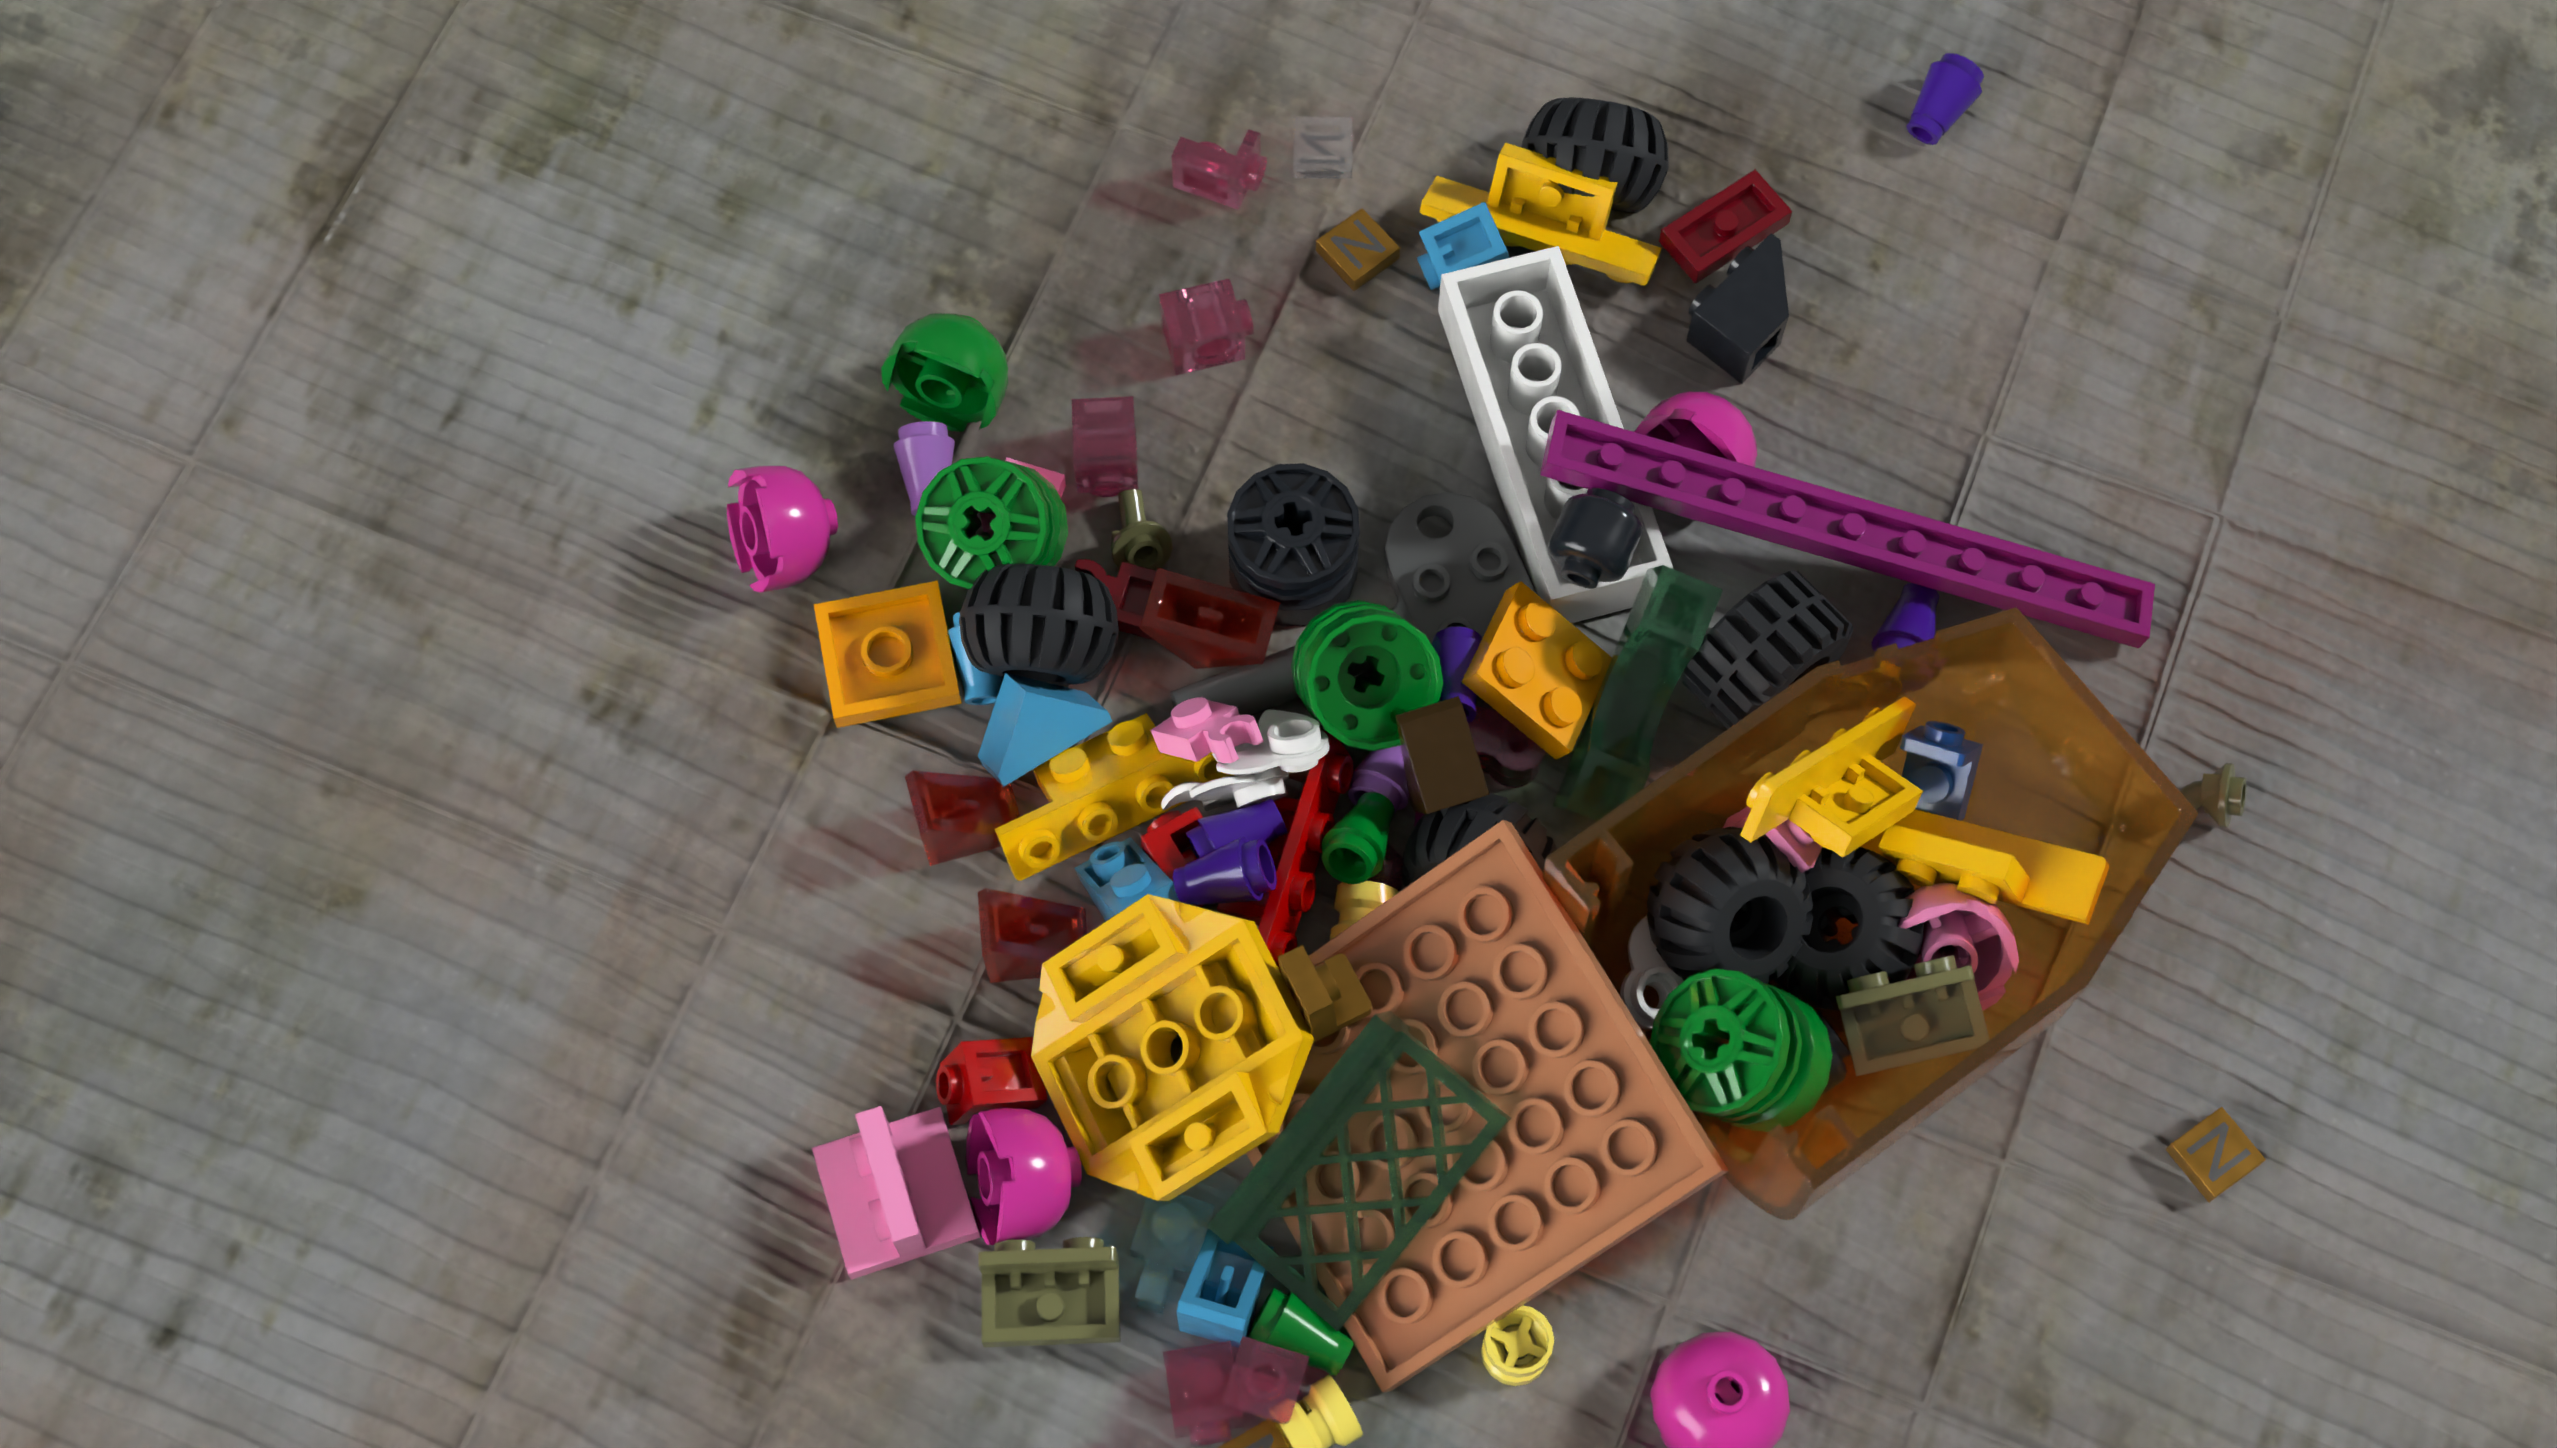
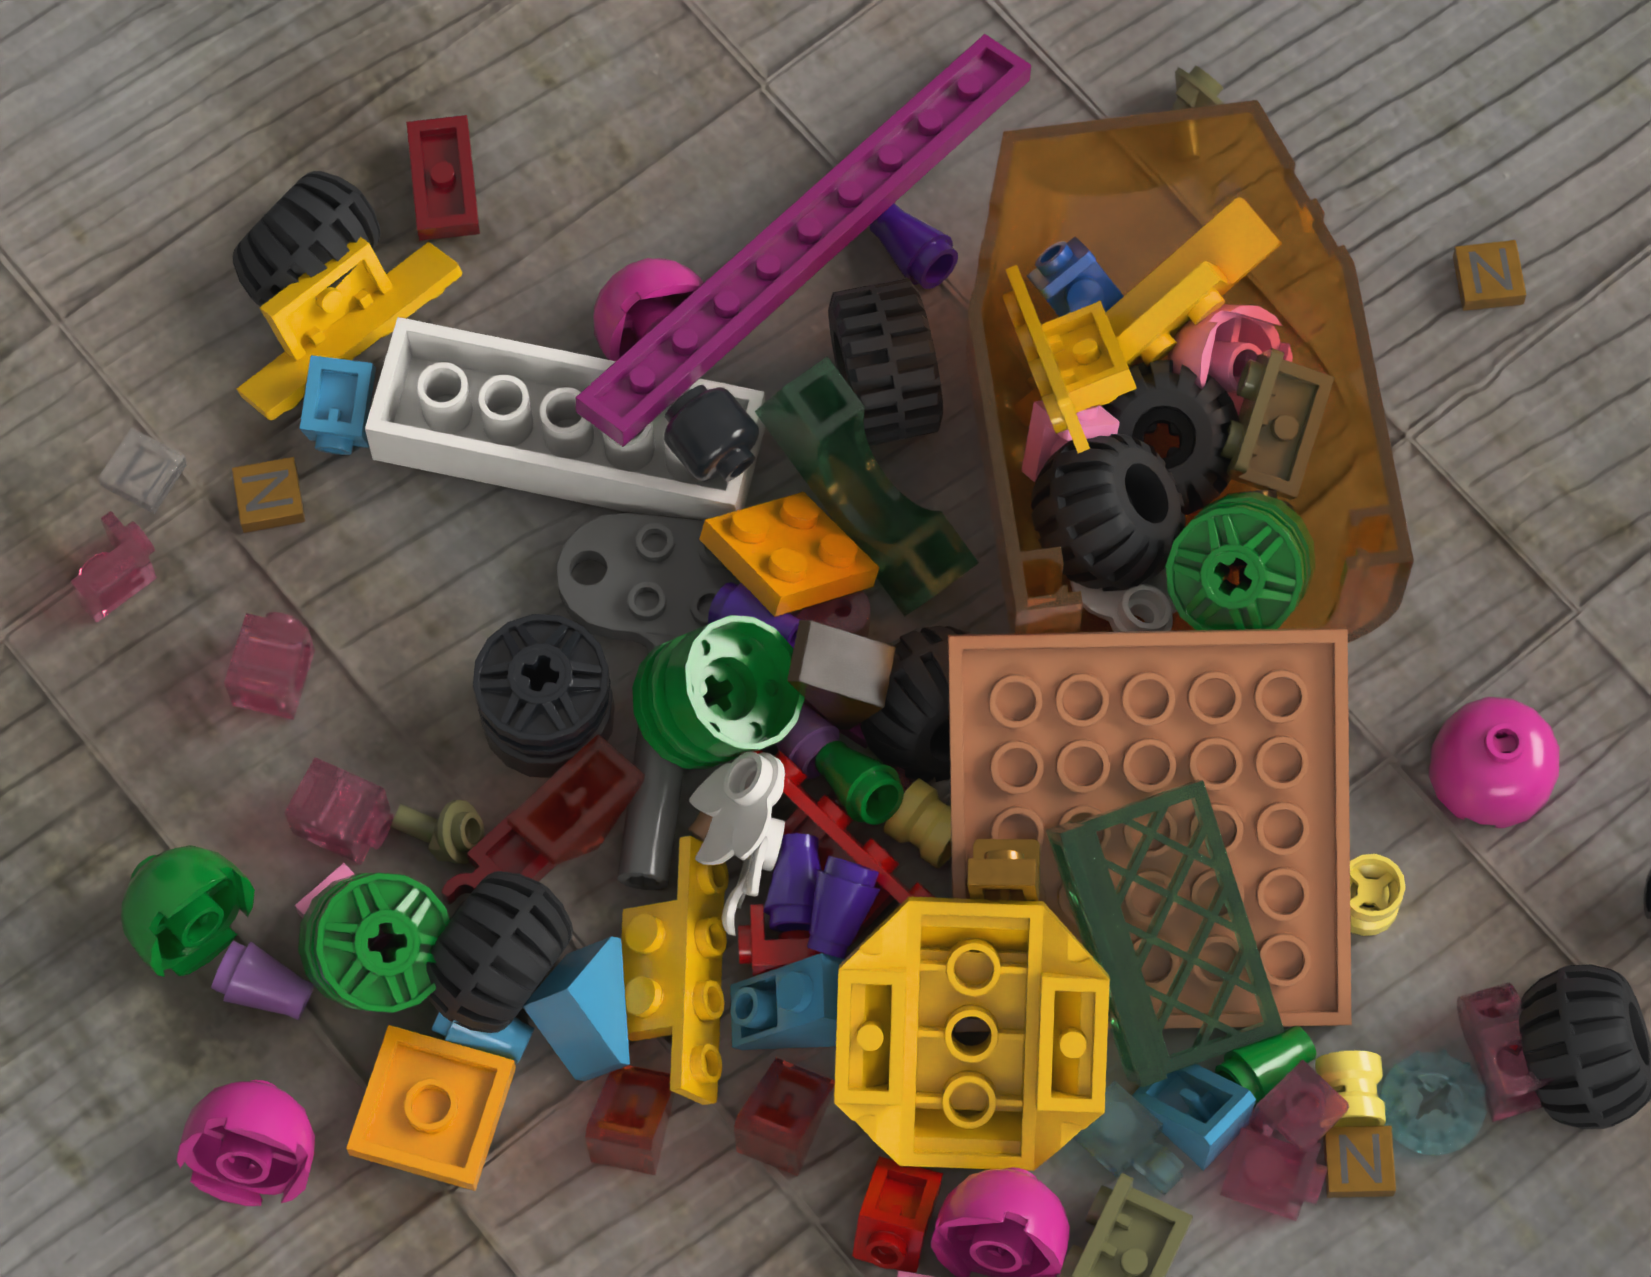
camera: 60 degrees left, 0 degrees up
bright pink plate [1151,697,1264,763] -> none
black slope [1686,233,1789,384] -> none

